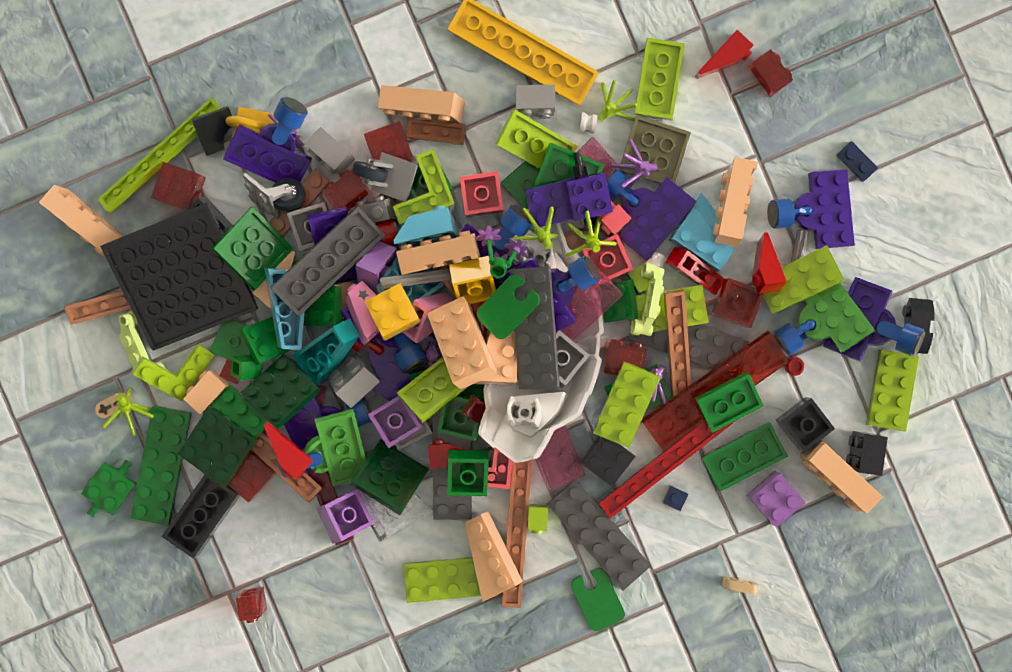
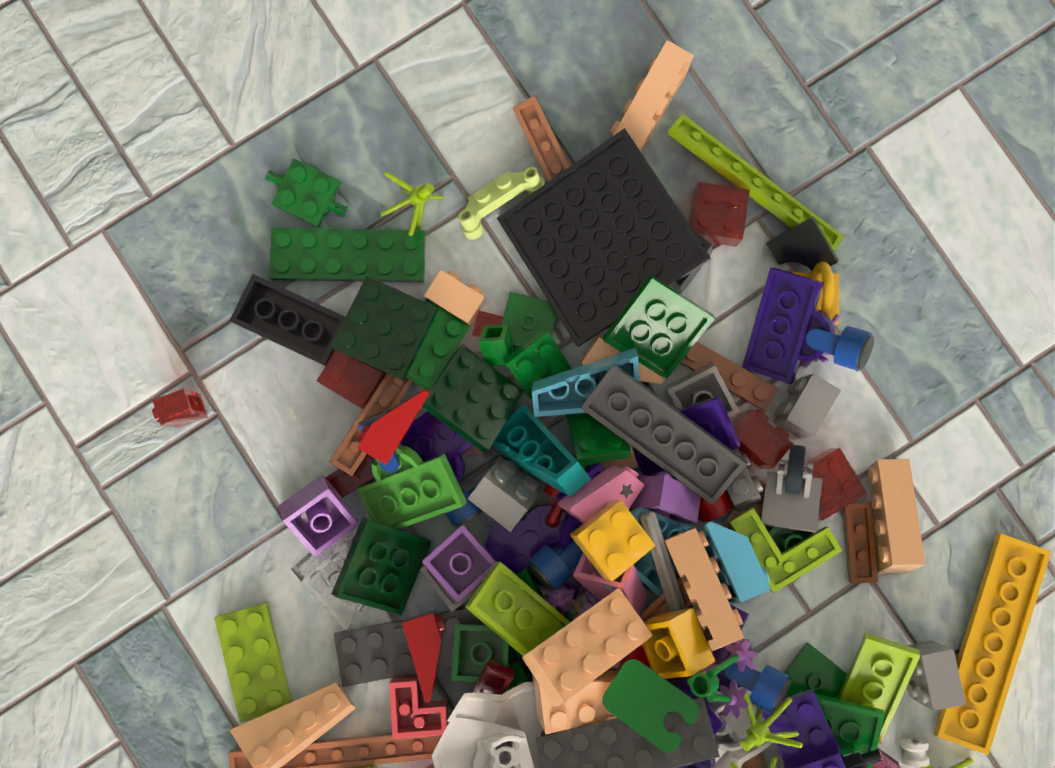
camera: 75 degrees right, 5 degrees down
tan beam [95,392,133,418] -> none
lime plate [132,344,215,401] -> none
plate [243,172,306,218] -> none
green brick [447,450,488,497] -> none
coral brick [460,171,504,218] -> none

